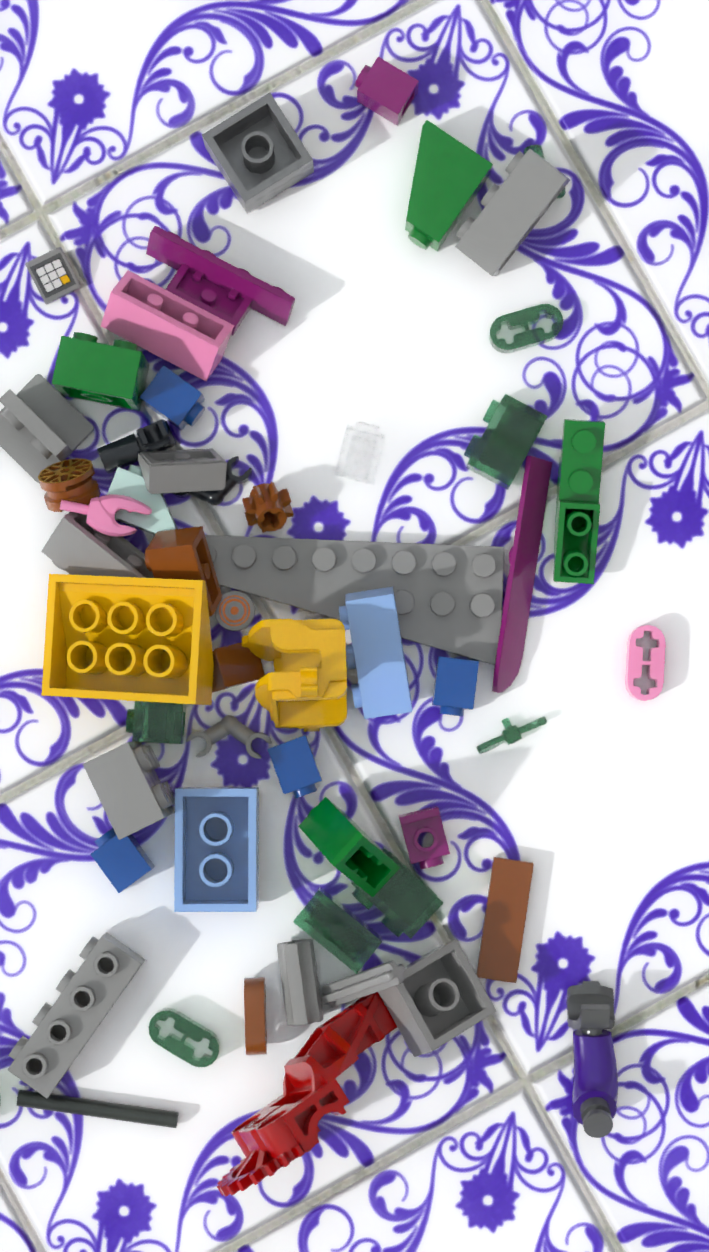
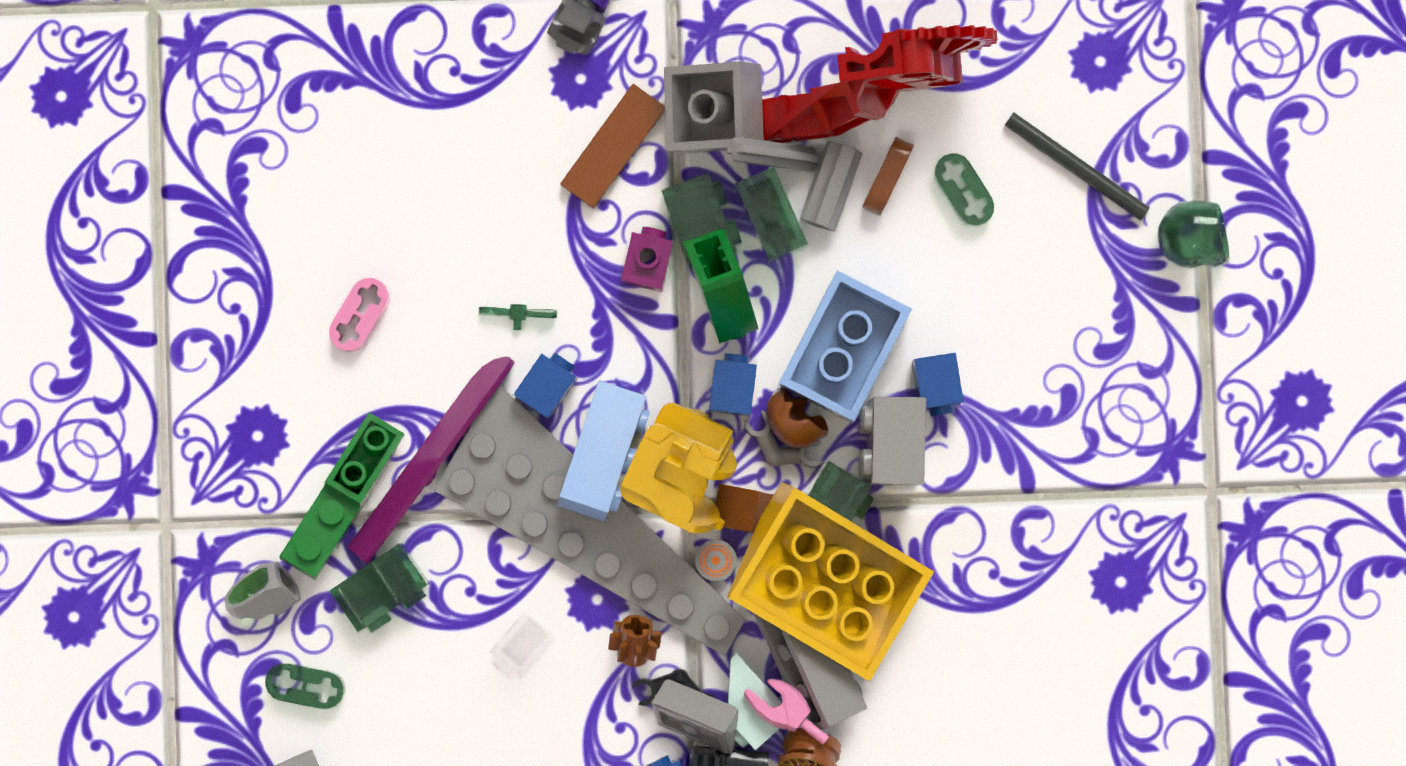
camera: 150 degrees left, 0 degrees up
light grey brick [8,932,146,1098] -> none
dark orange slope [145,526,222,617] -> none
none -> light grey rock [224,561,301,620]
none -> dark orange hair [766,387,829,449]

